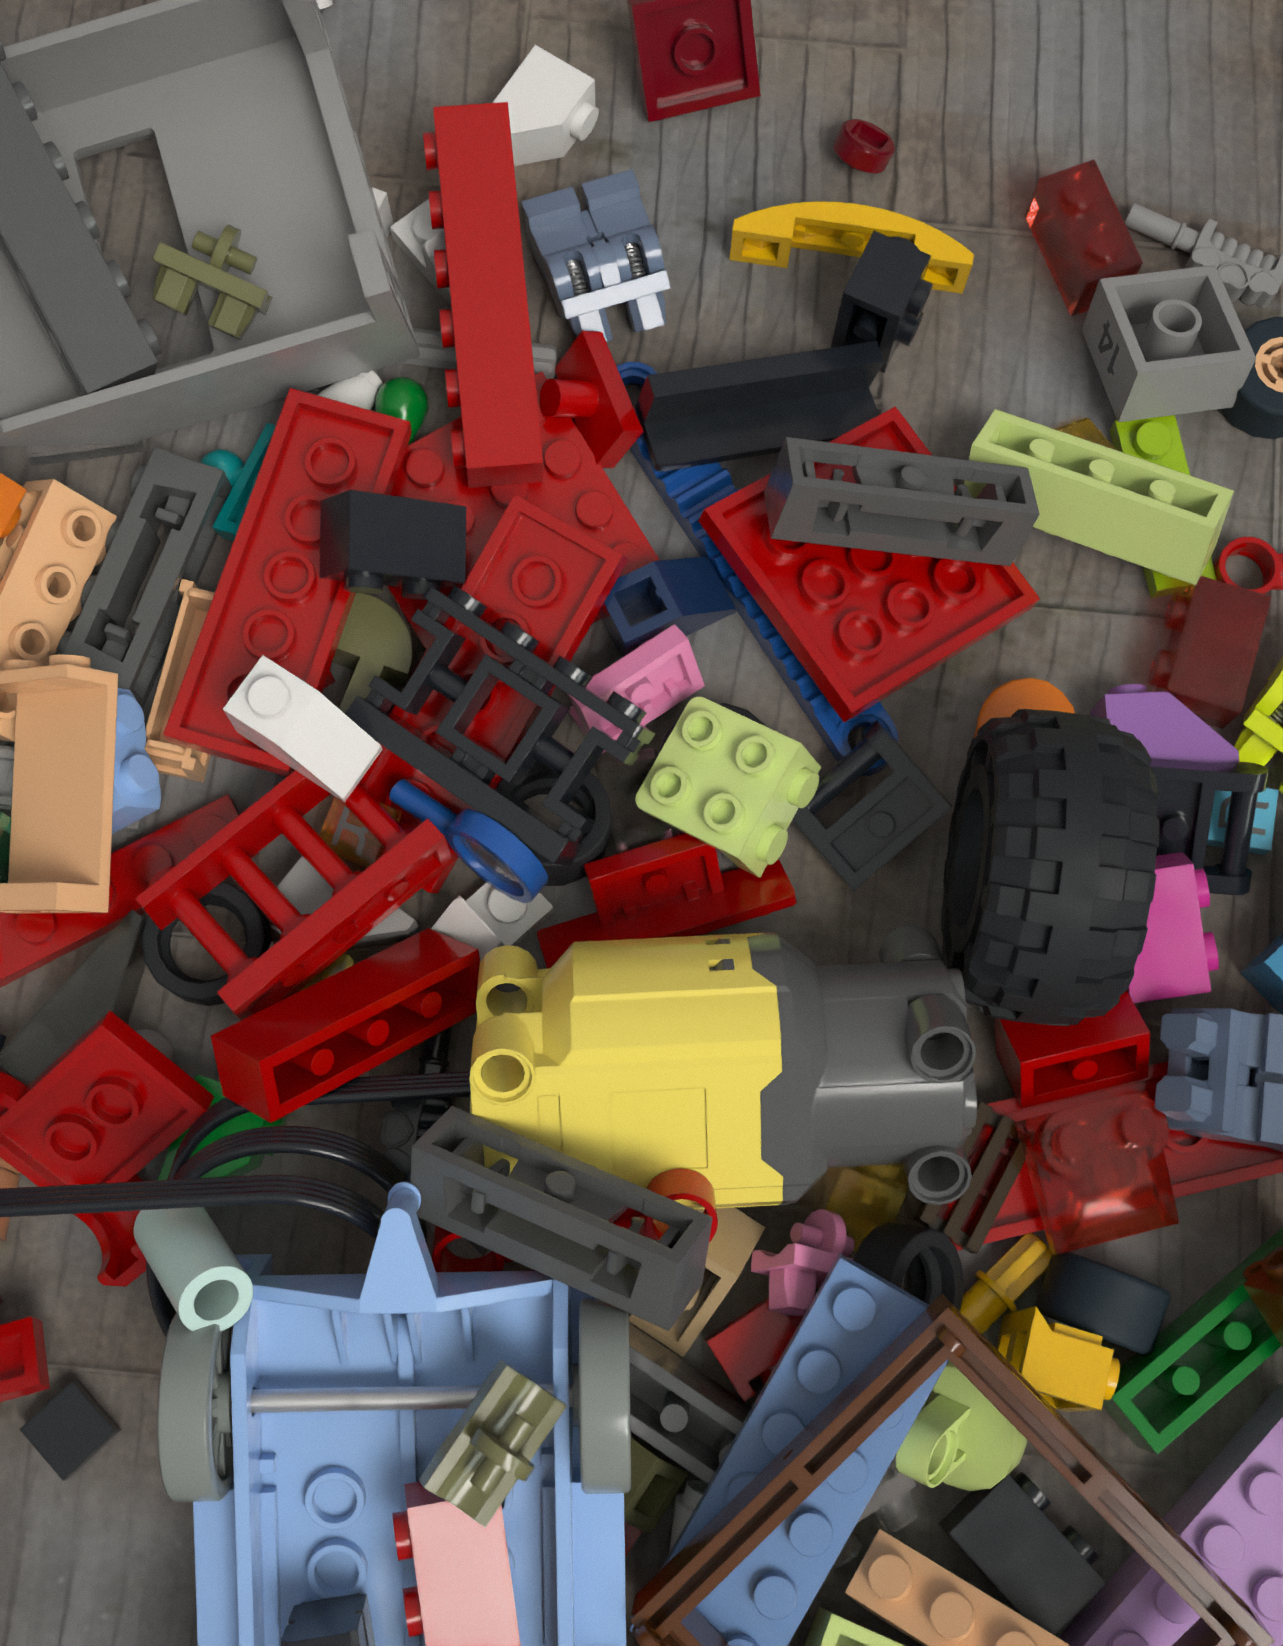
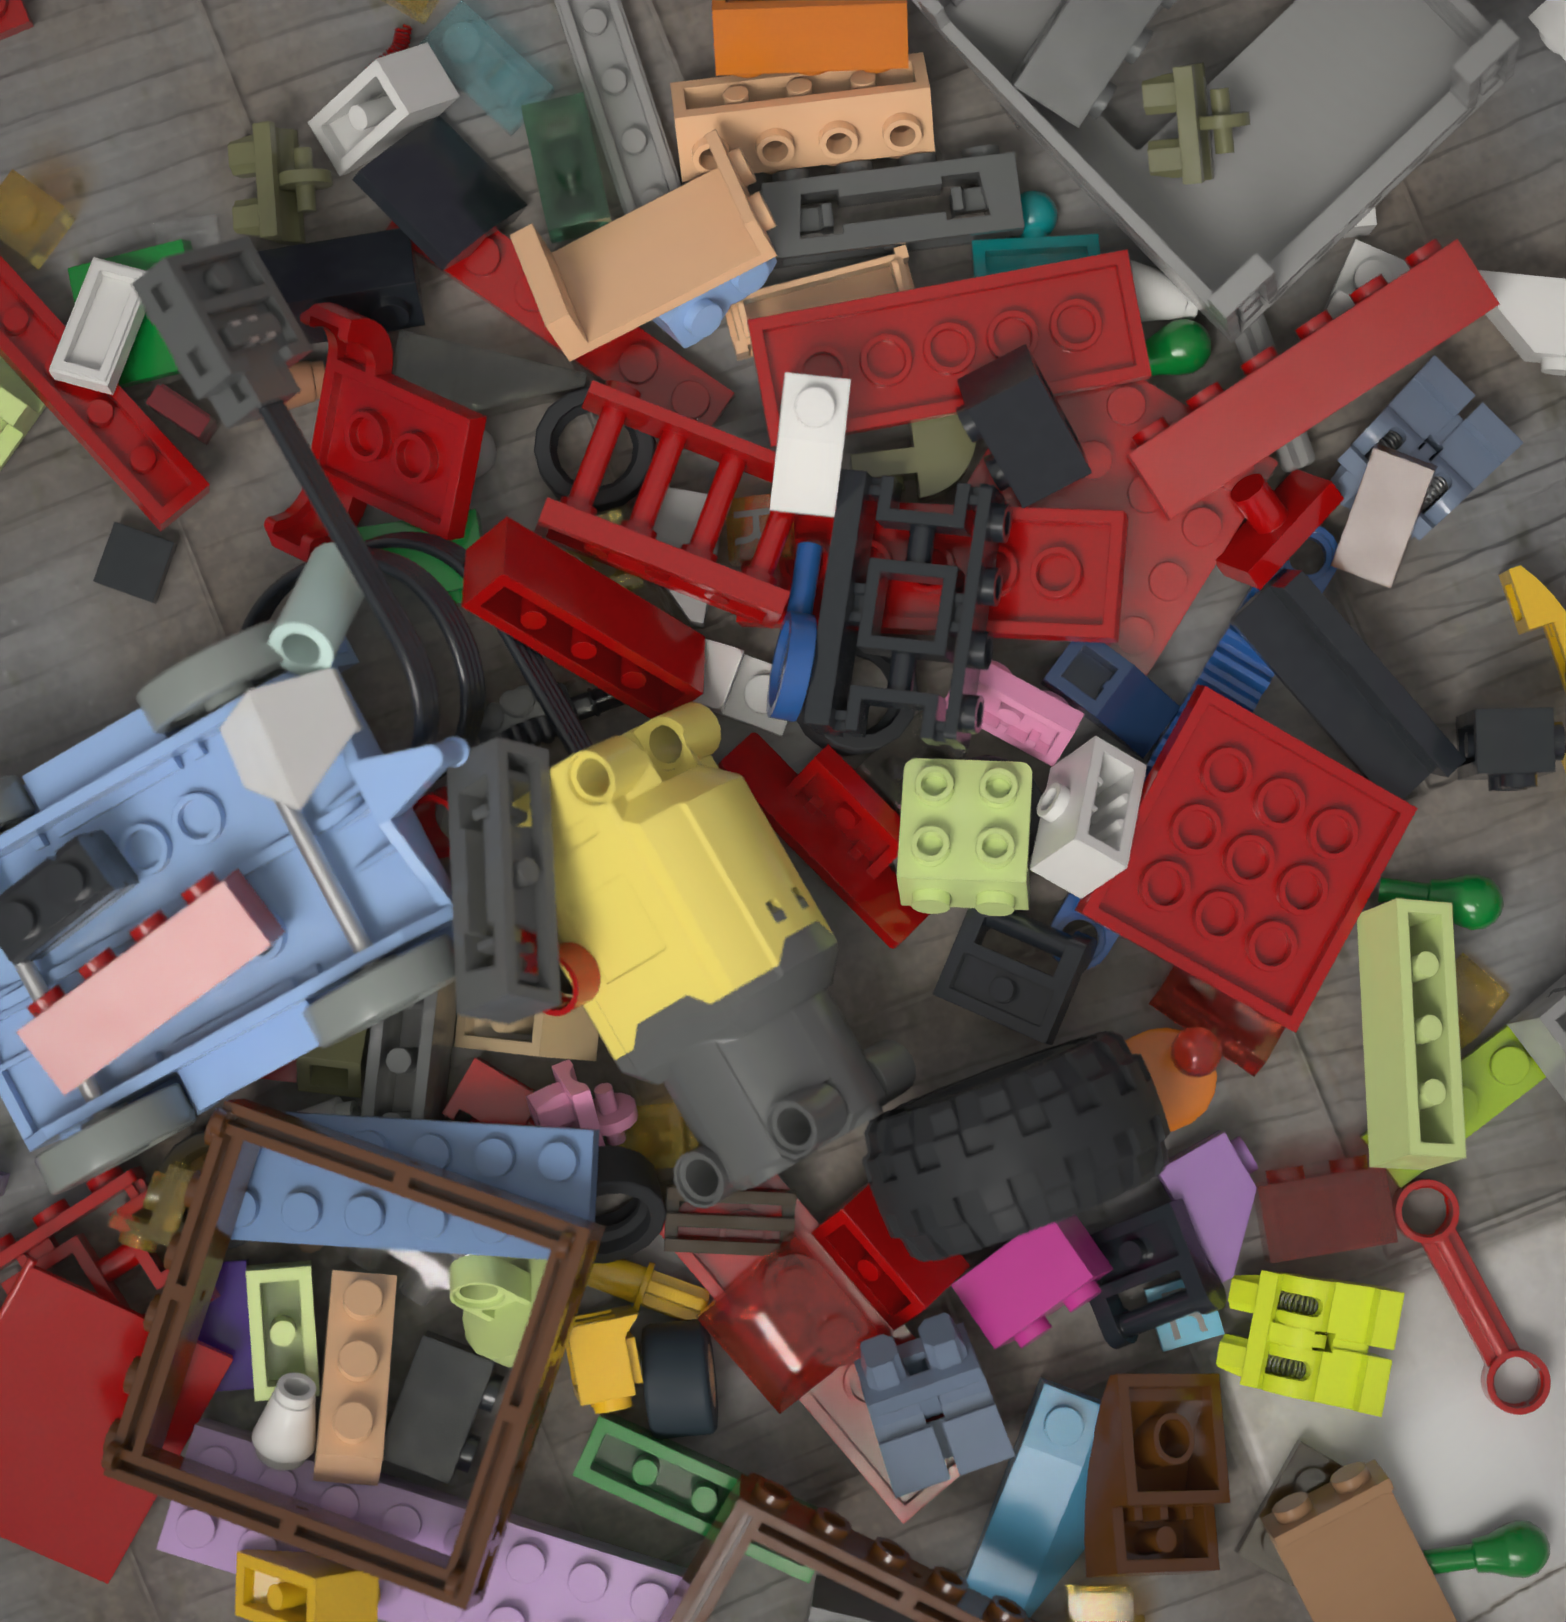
camera: 65 degrees right, 10 degrees up
olive hips [419,1359,567,1527] -> none
dark grey brick [764,437,1040,566] -> none
none -> white slope [219,668,363,811]
none -> white brick [1029,736,1147,899]
none -> clear red plate [1149,965,1285,1078]
none -> tile [1331,443,1438,589]
none -> green piece [1378,874,1504,930]

